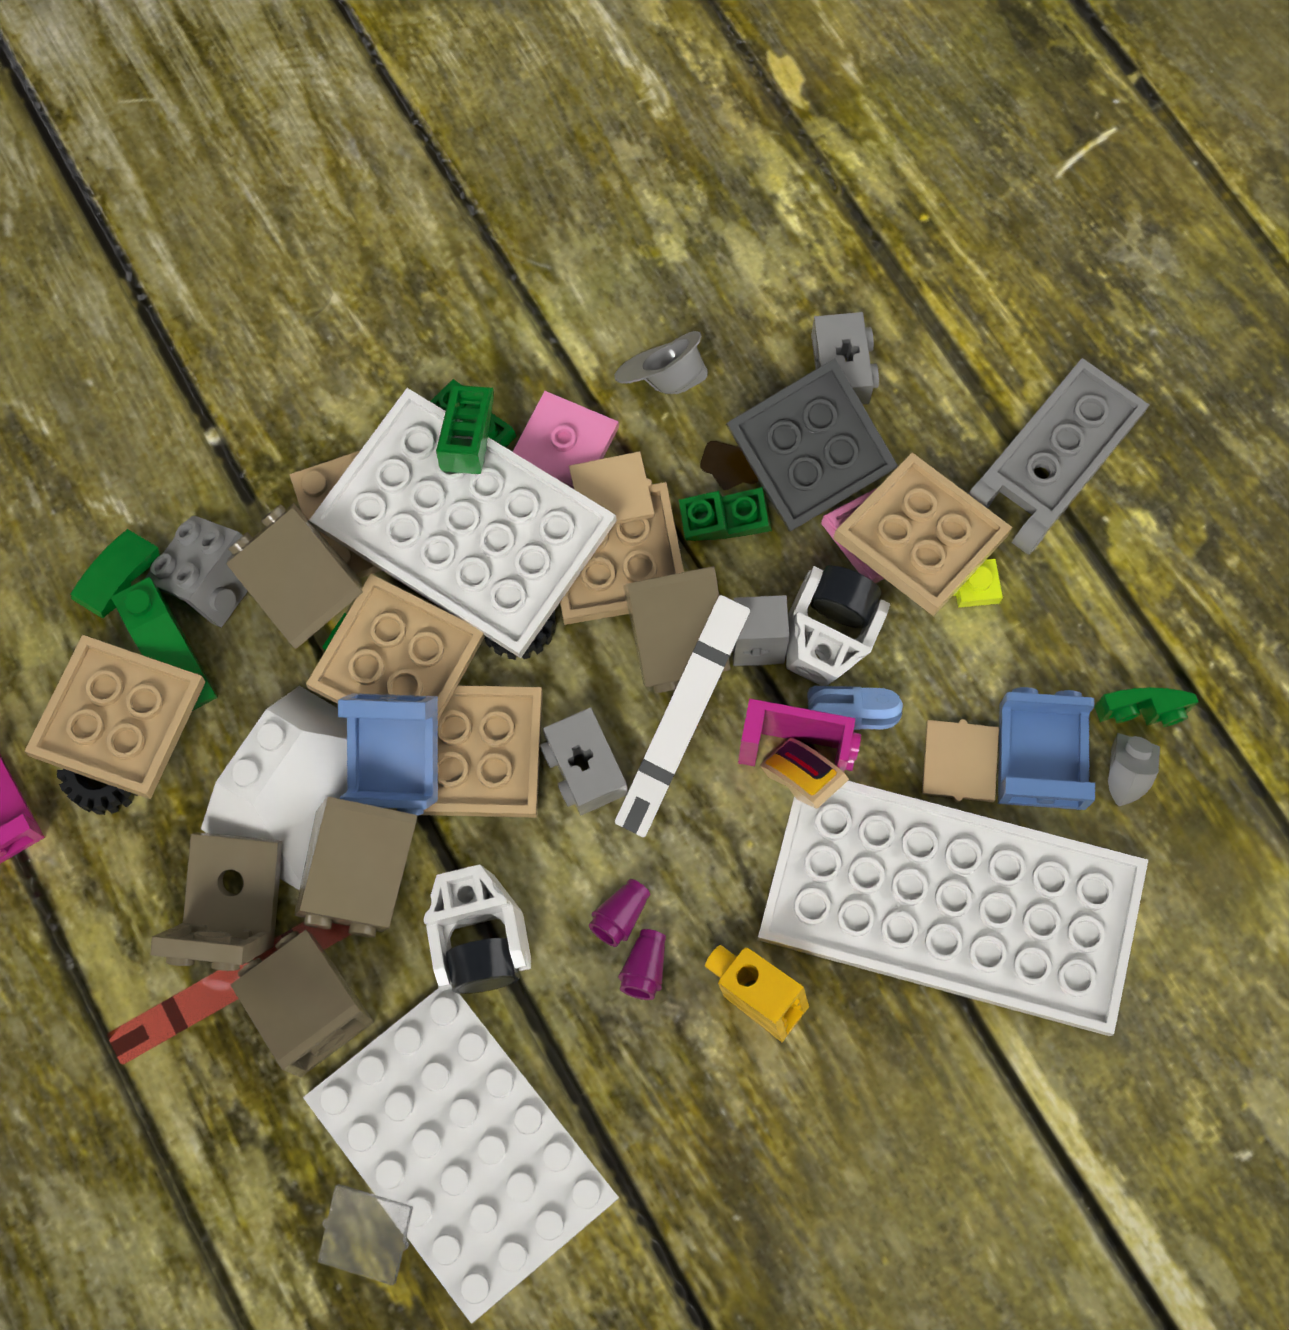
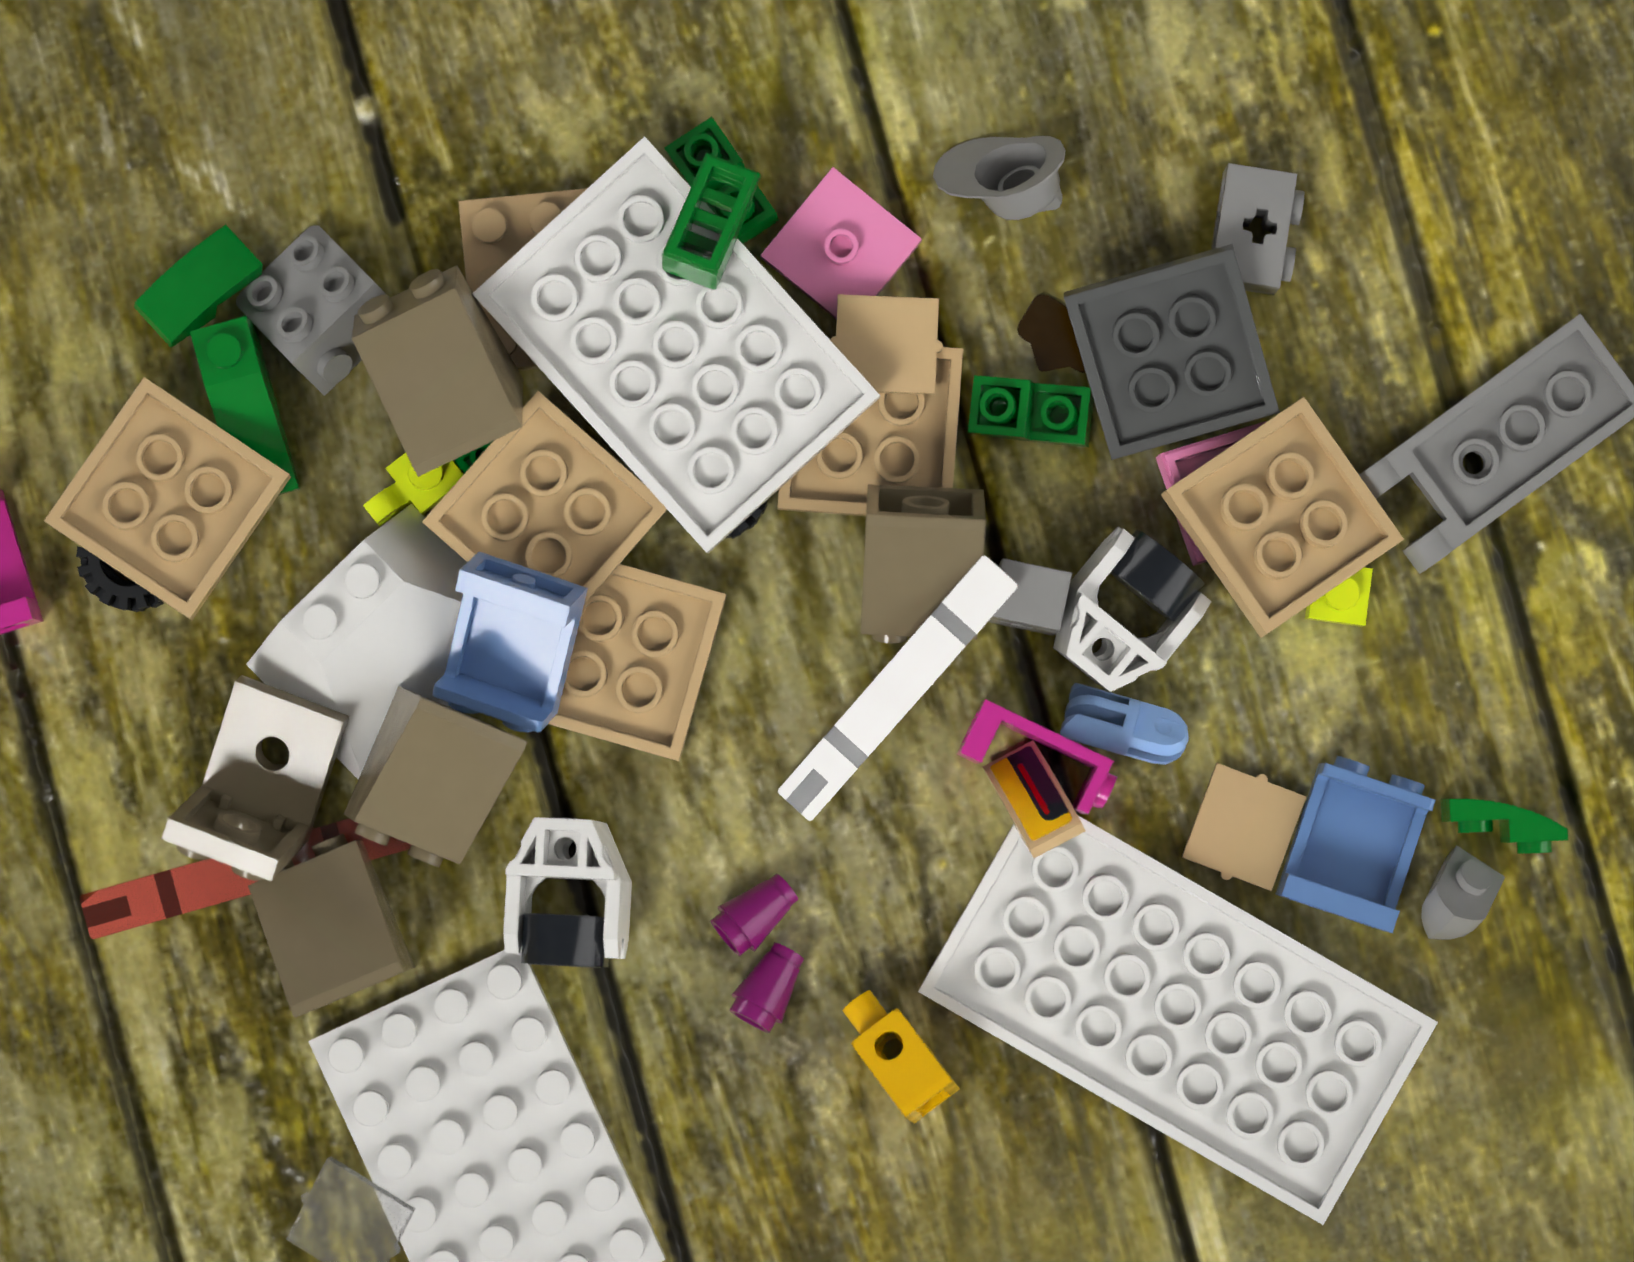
camera: 15 degrees right, 15 degrees up
light grey brick [540,707,628,816] -> none
none -> neon yellow plate [363,453,464,527]

